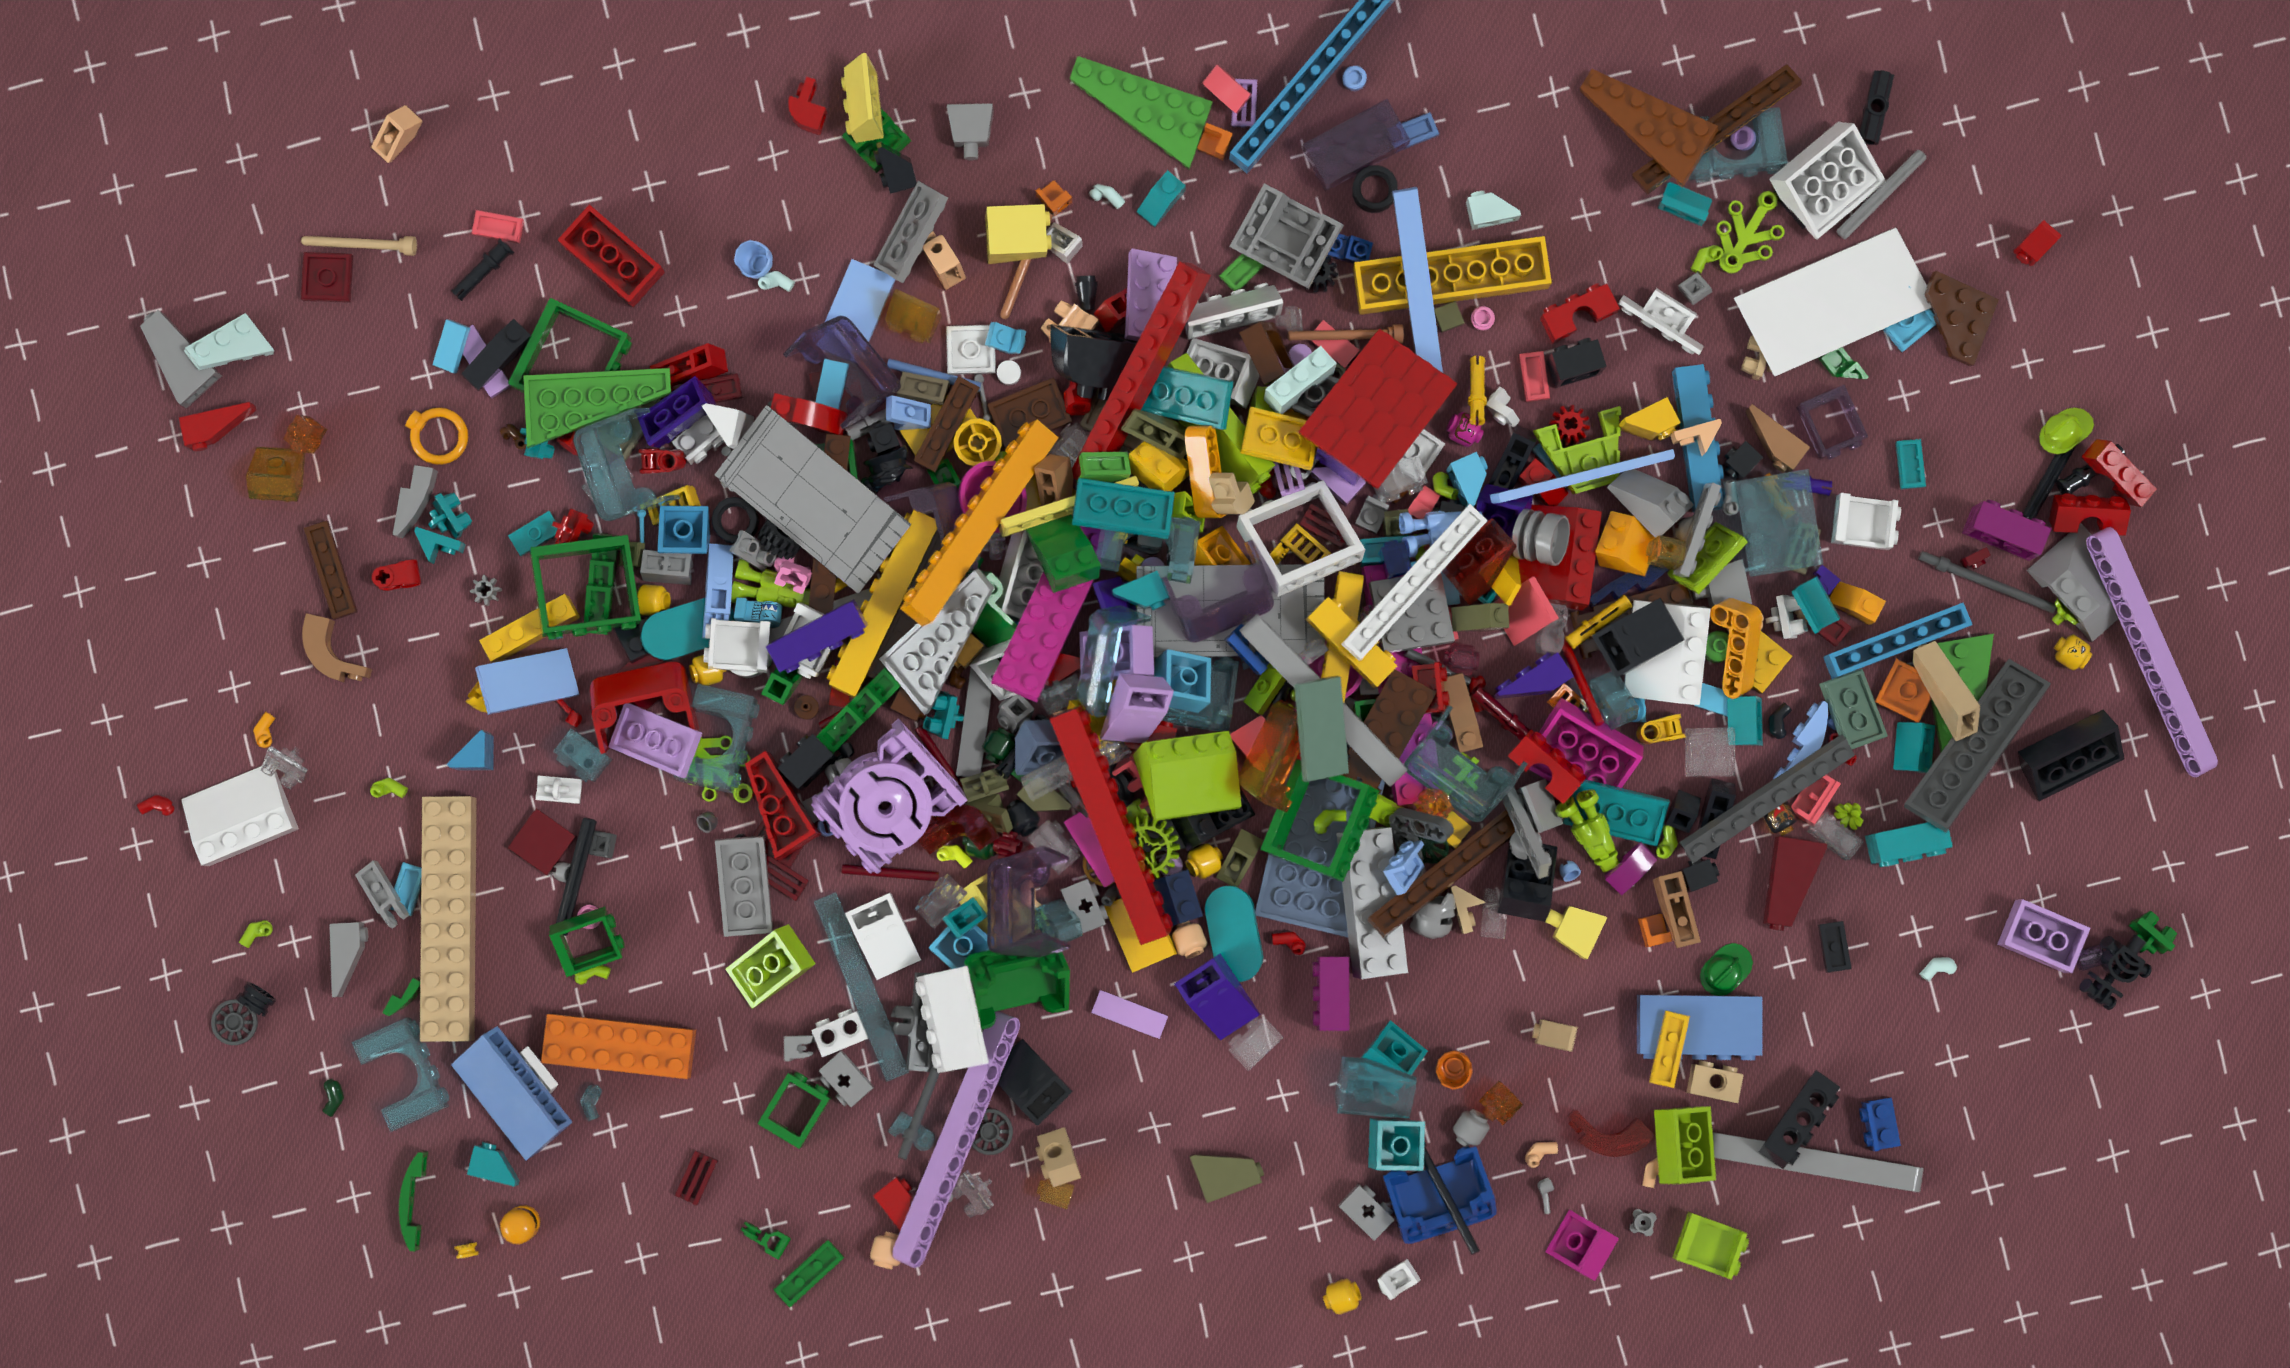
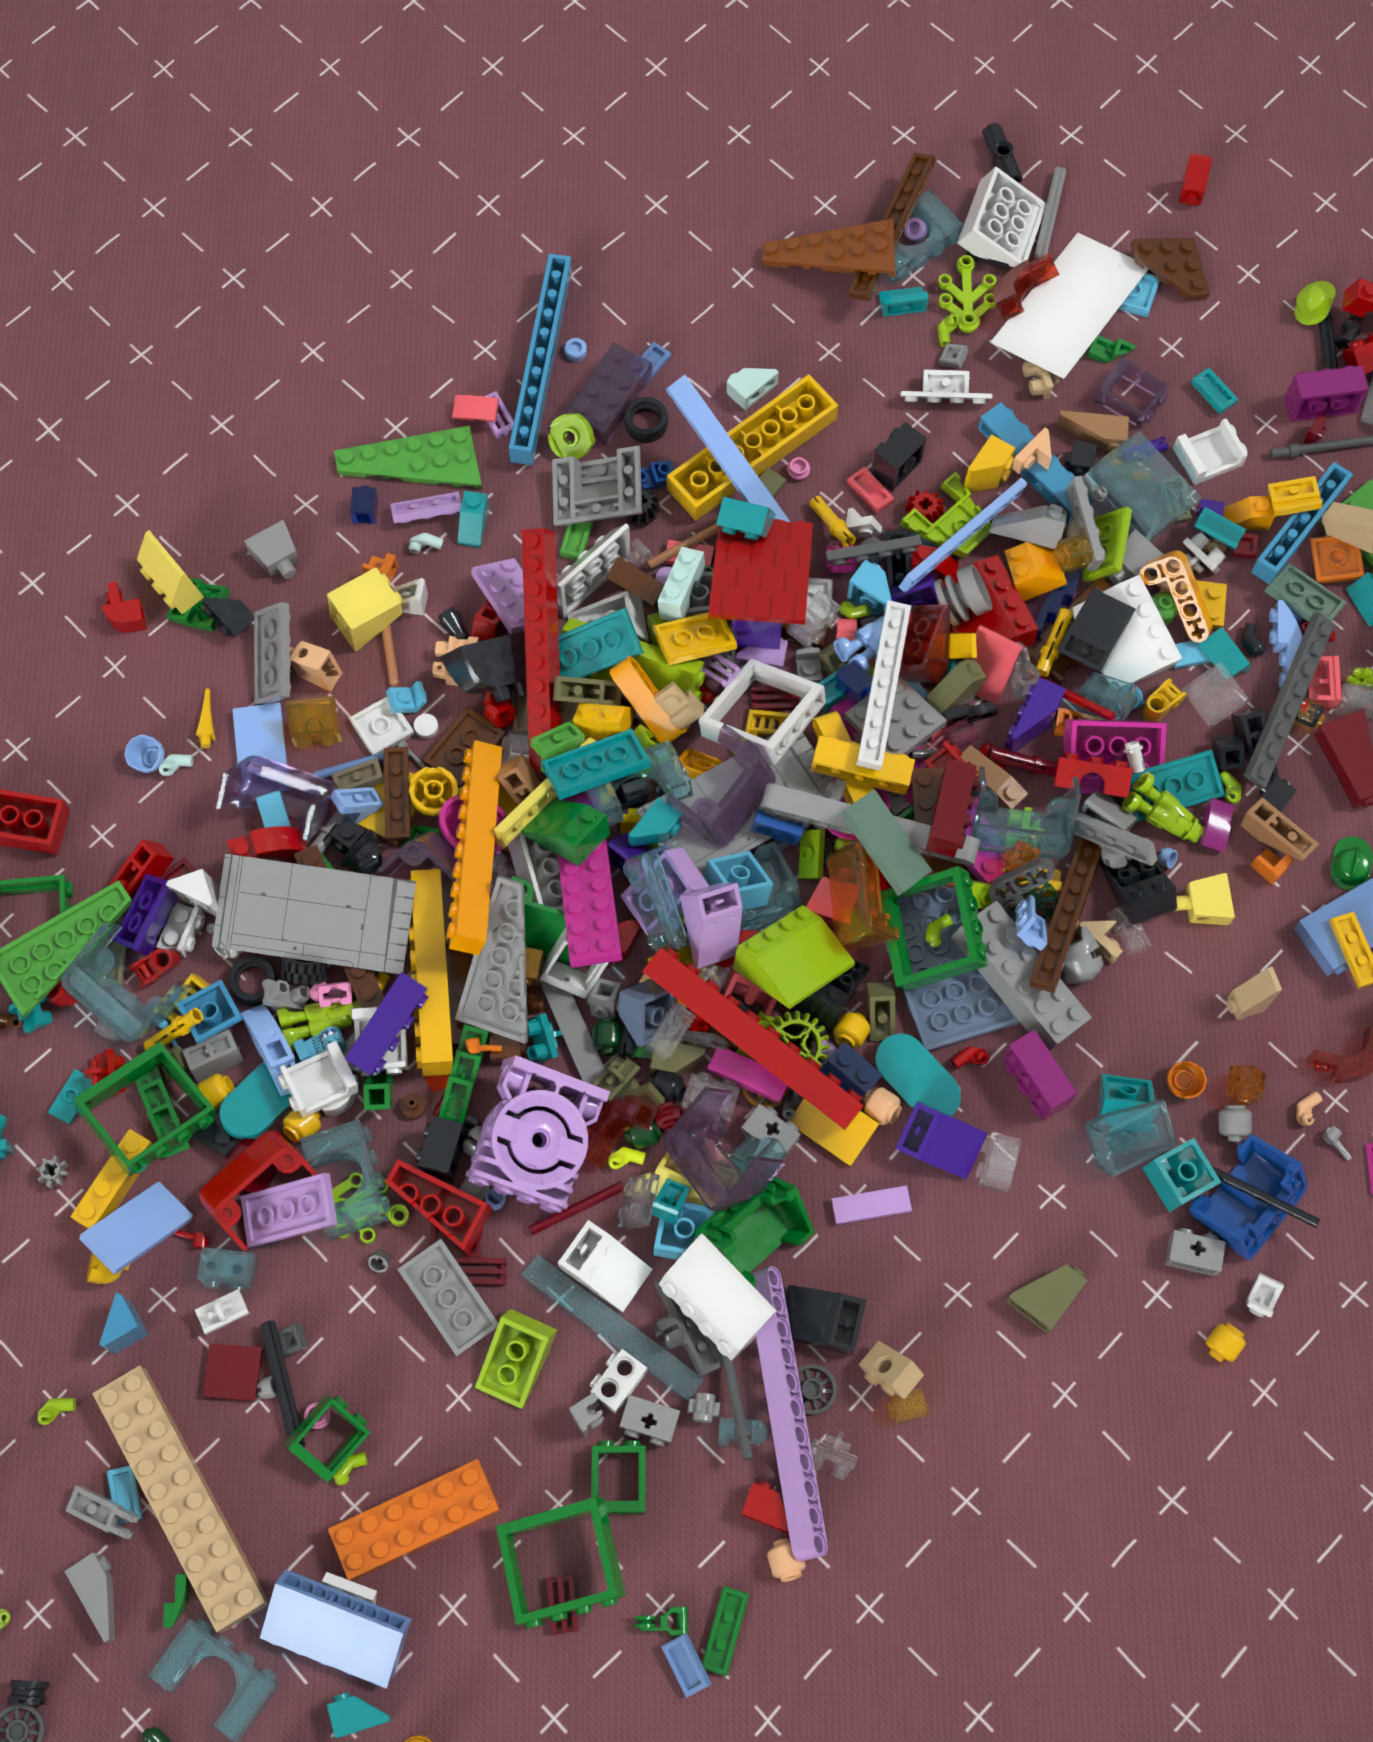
camera: 30 degrees left, 15 degrees down
clear light blue arm [580,1085,602,1122] -> none
clear hips [1039,674,1087,716] -> none
orange panel [1198,123,1233,160] -> none
red arch [1540,283,1620,344] -> none
none -> yellow pin [143,1008,204,1050]
none -> yellow piece [196,688,216,749]
none -> clear blue brick [350,486,378,524]
none -> lavender plate [391,491,461,523]
none -> orange hand [465,1037,502,1054]
none -> green window [496,1497,626,1629]
none -> lime plate [548,413,595,459]
none -> medium blue tile [661,1633,712,1698]
none -> light grey gear [687,1393,720,1423]
none -> teal slope [716,497,776,540]
none -> dark grey plate [825,535,922,566]
none -> dark red brick [925,758,979,858]
none -> black tile [944,701,998,723]
none -> clear red arch [993,253,1060,322]
none -> white pin [1123,741,1146,773]
none -> yellow plate [1268,476,1322,517]

